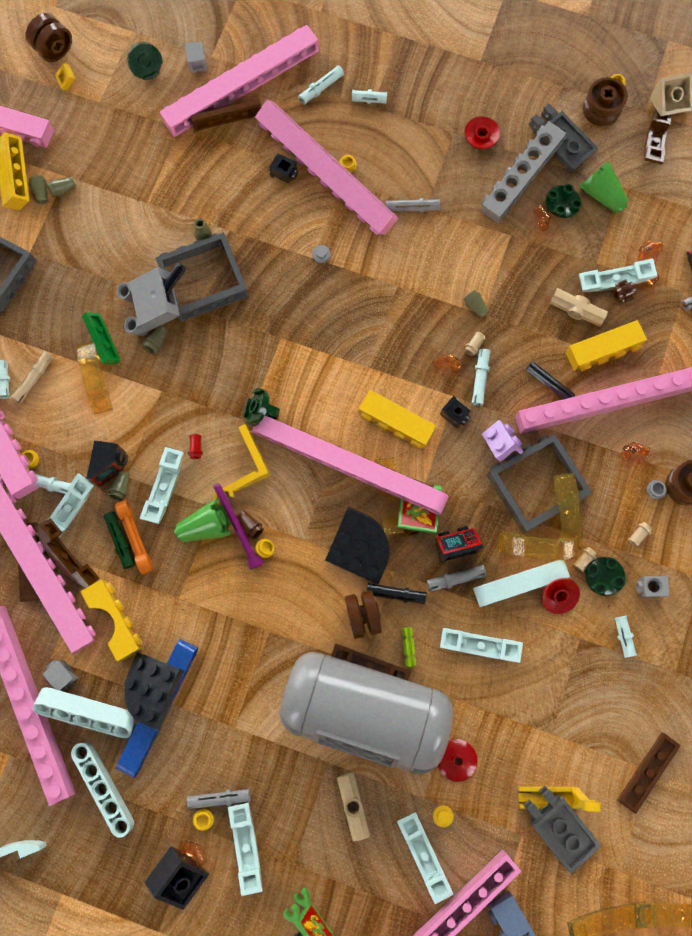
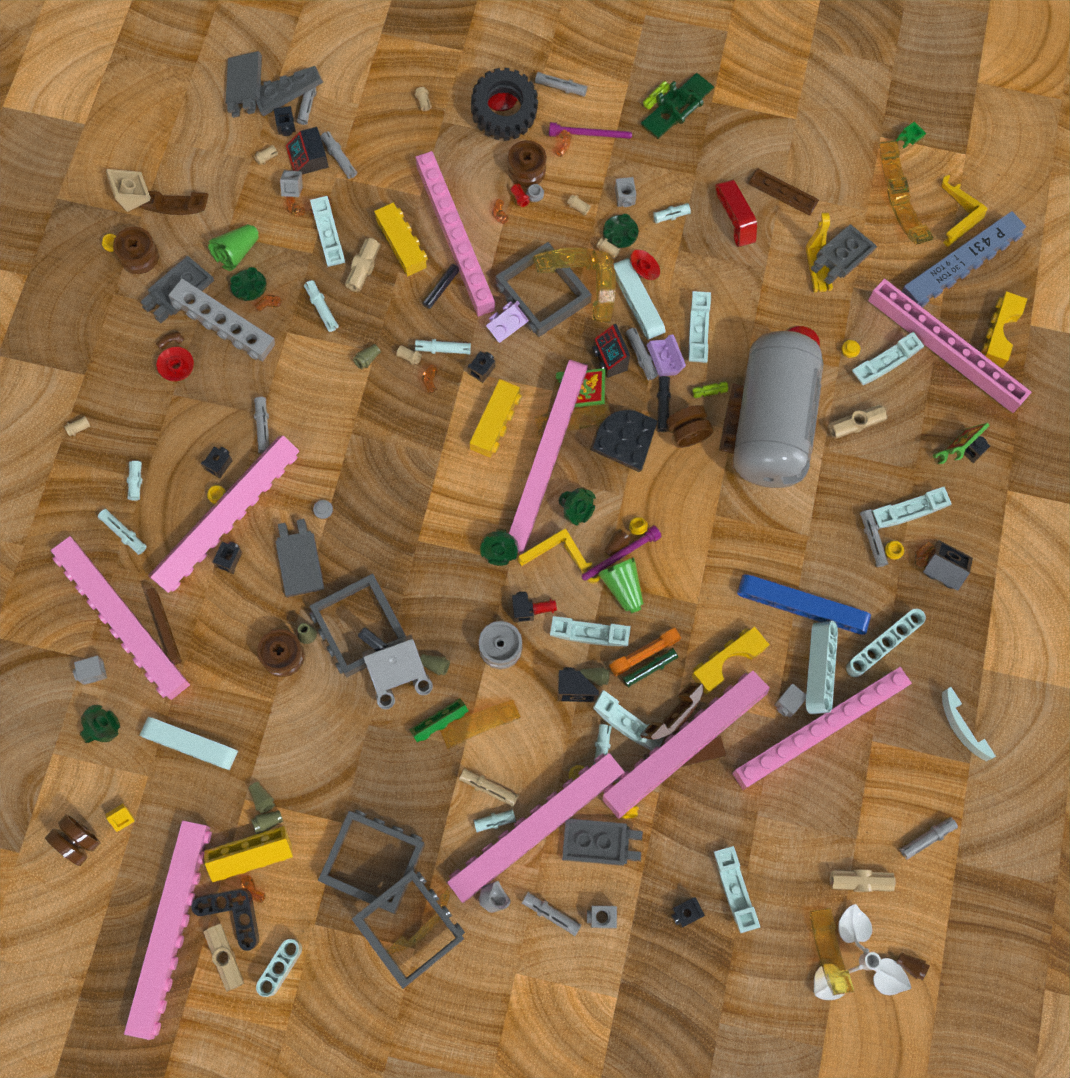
camera: 100 degrees left, 5 degrees down
black plate [124,652,184,731] -> none
reddish brown gear [613,279,637,304] -> none
none -> tan pin [64,416,91,436]
none -> light aqua beam [139,717,238,770]
none -> reddish brown arm [156,331,184,350]
none -> black brick [201,447,233,479]
none -> reddish brown wheel [257,629,305,677]
none -> dark grey tile [275,519,325,598]
none -> light grey brick [280,170,303,197]
none -> light aqua pin [304,280,339,332]
none -> light grey wheel [479,621,522,670]
none -> red pin [510,184,530,207]
none -> black brick [512,591,534,623]
none -> dark green tile [558,487,596,526]
none -> lavender bracket [647,335,686,377]
none -> red beam [715,179,757,247]

